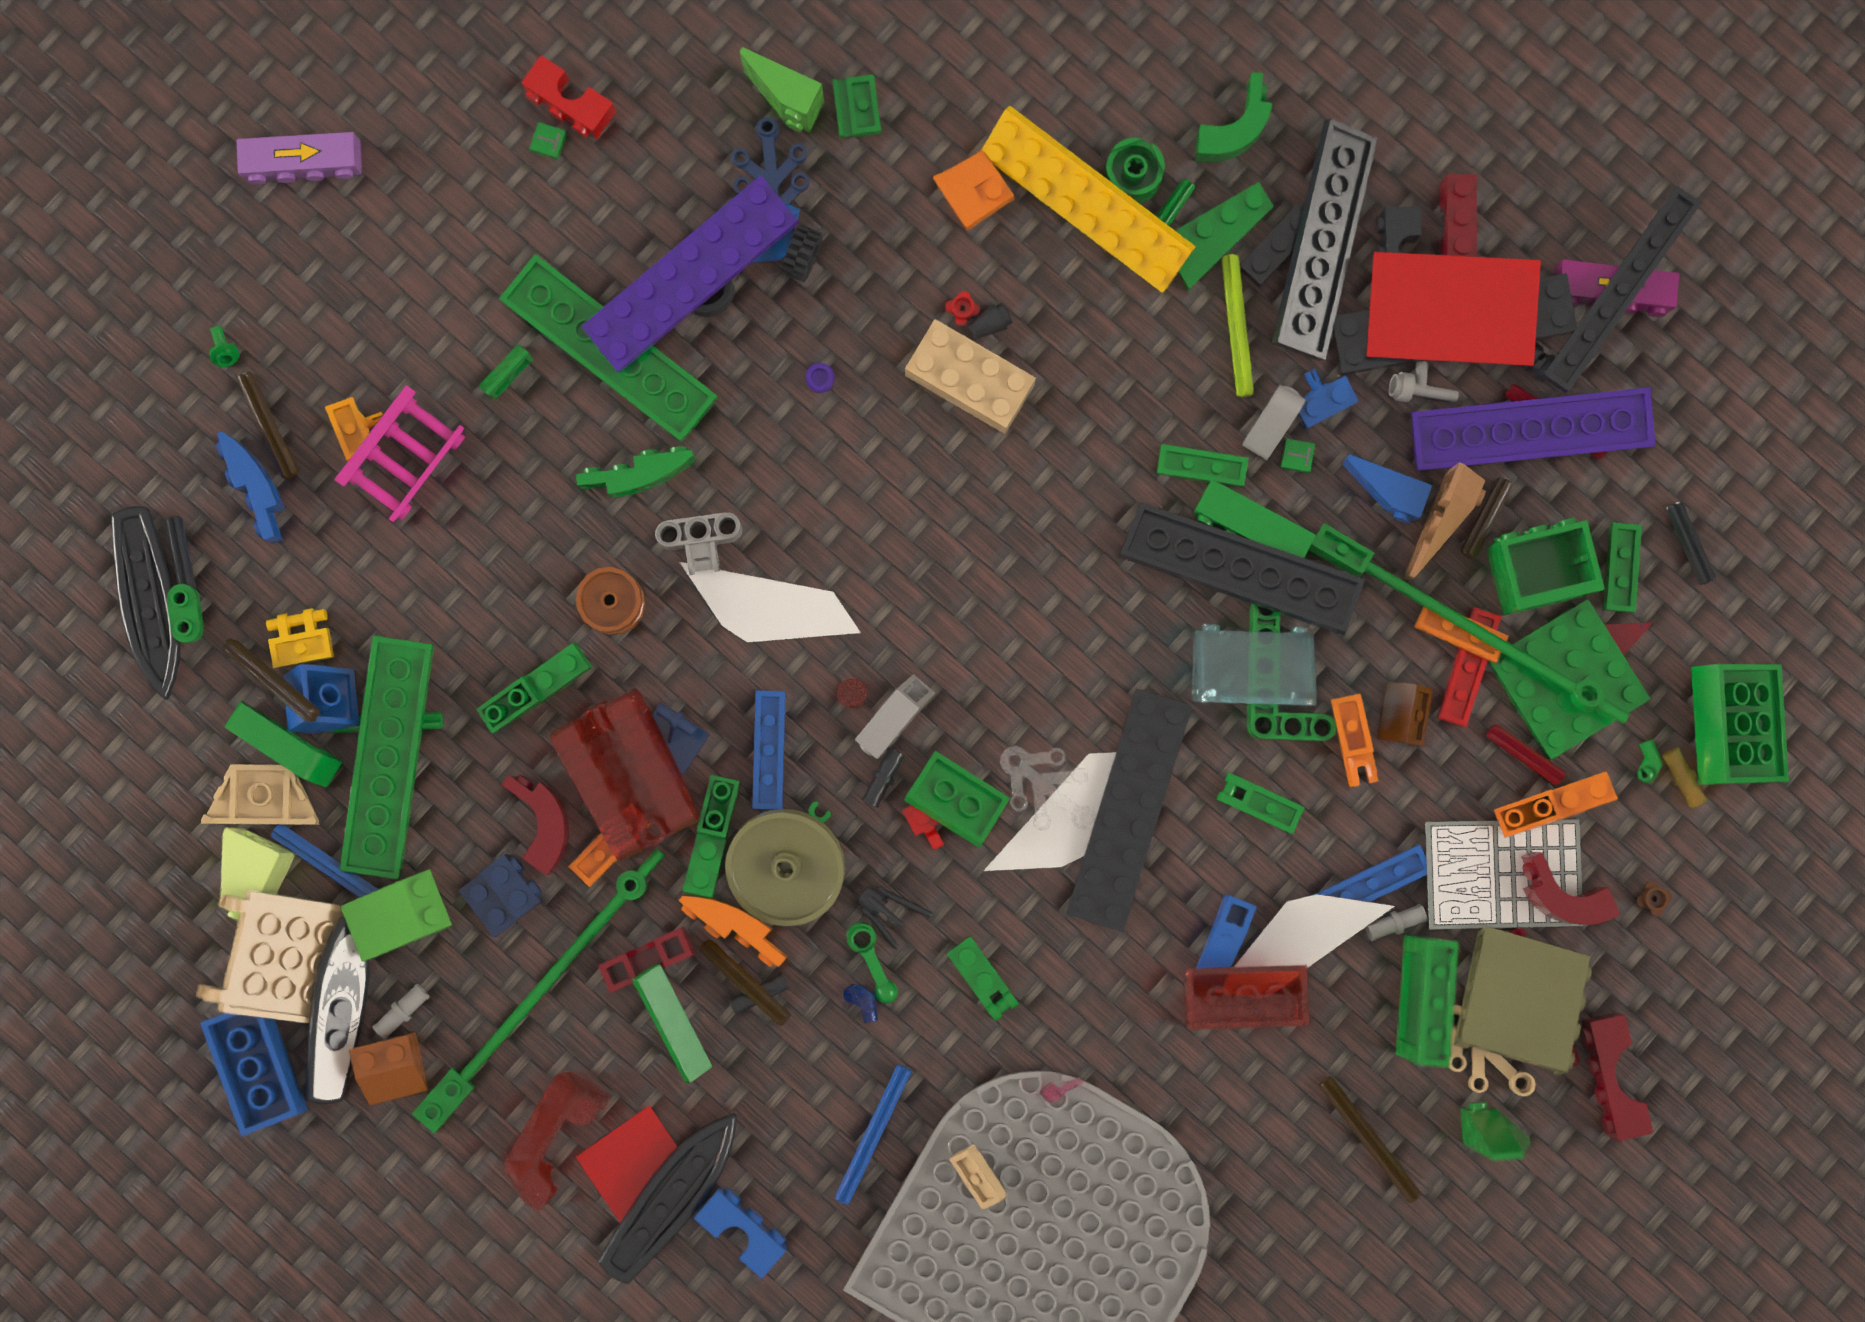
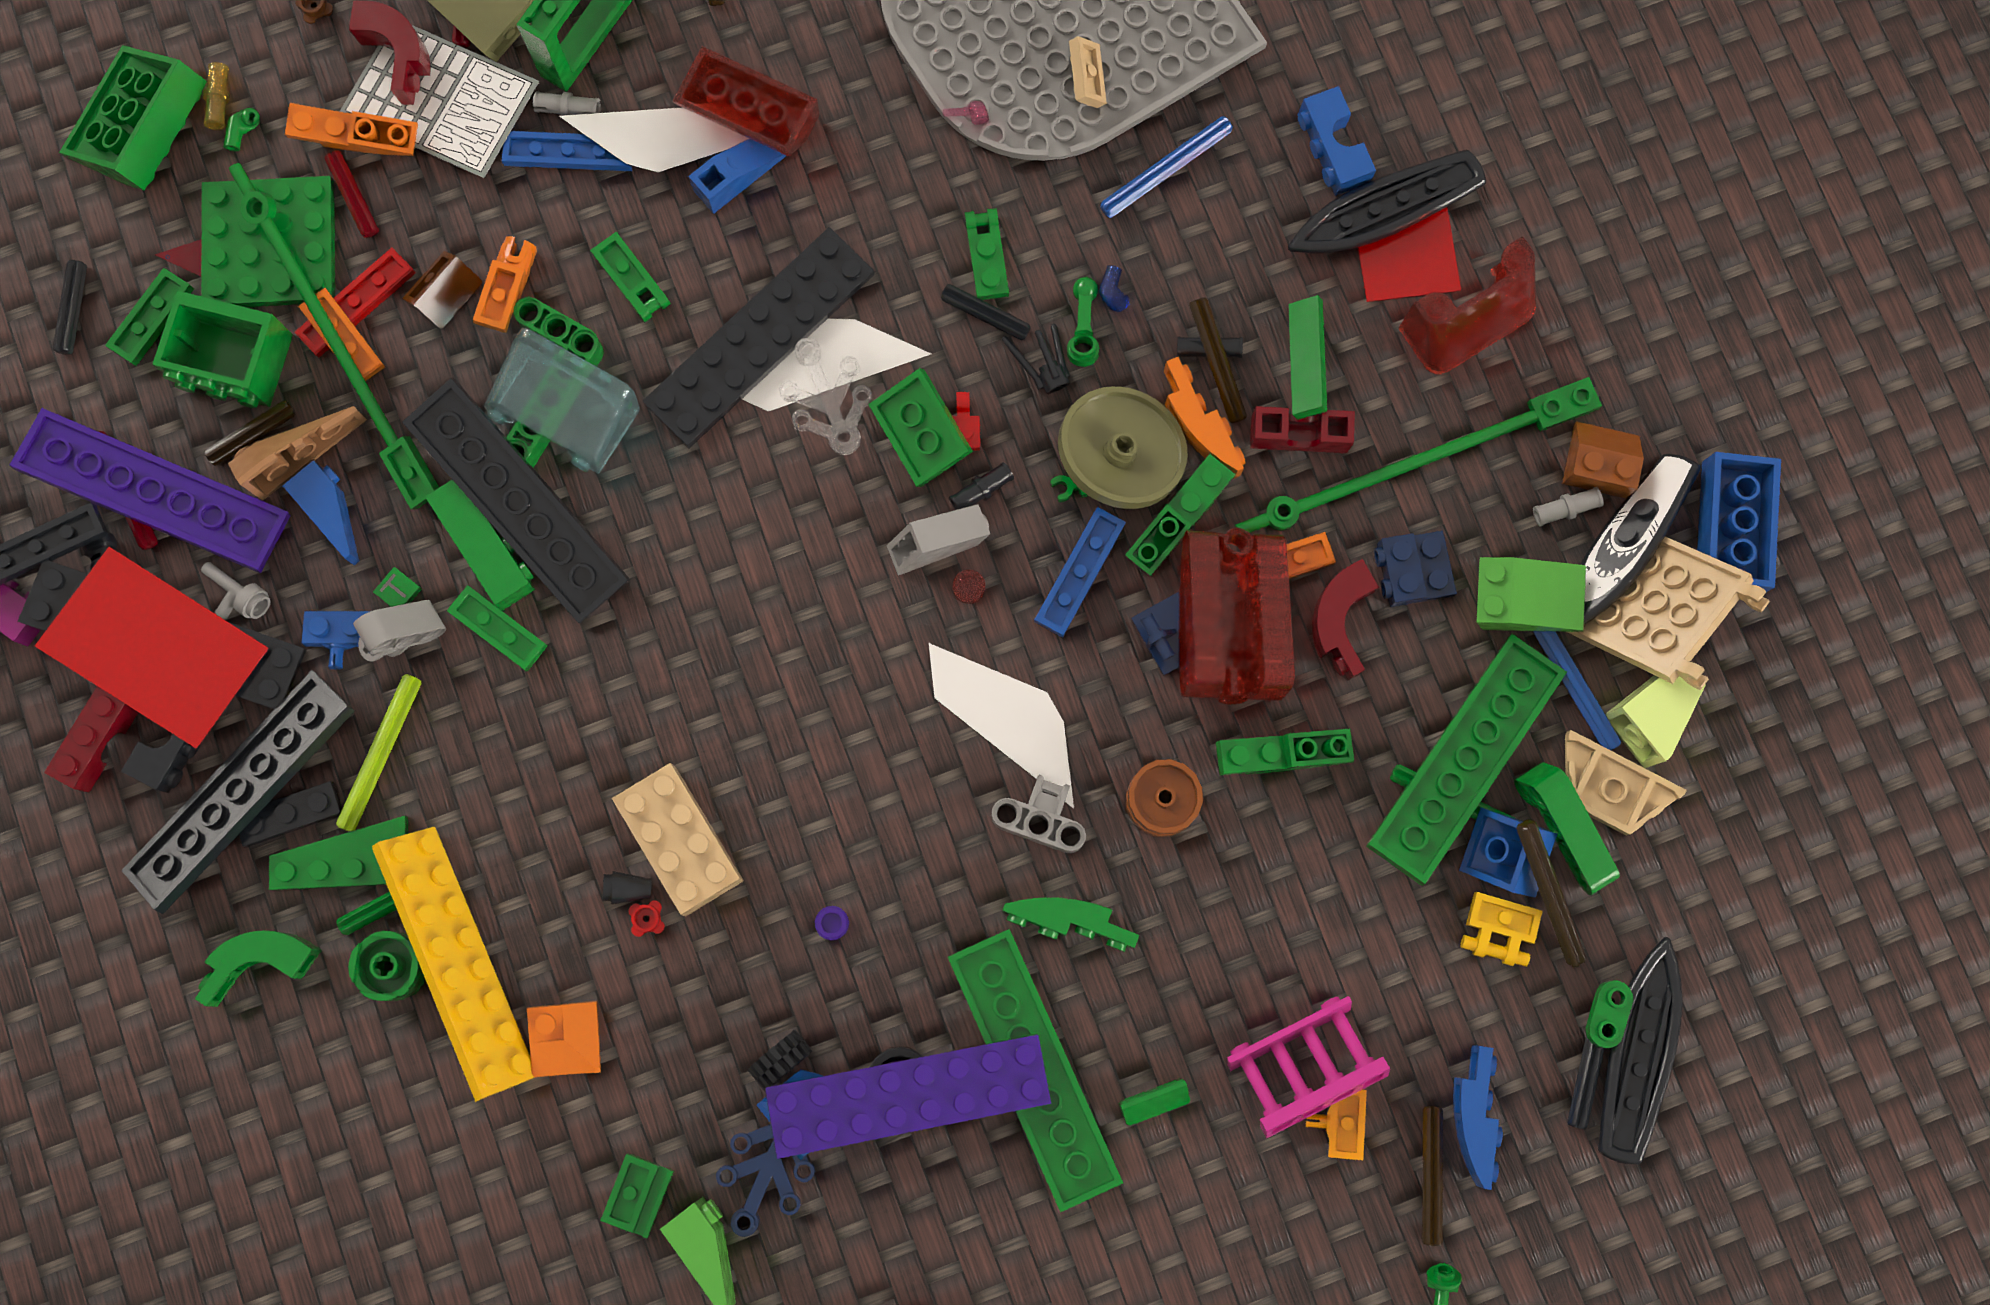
camera: 155 degrees left, 5 degrees down
none -> black axle [941,284,1030,340]

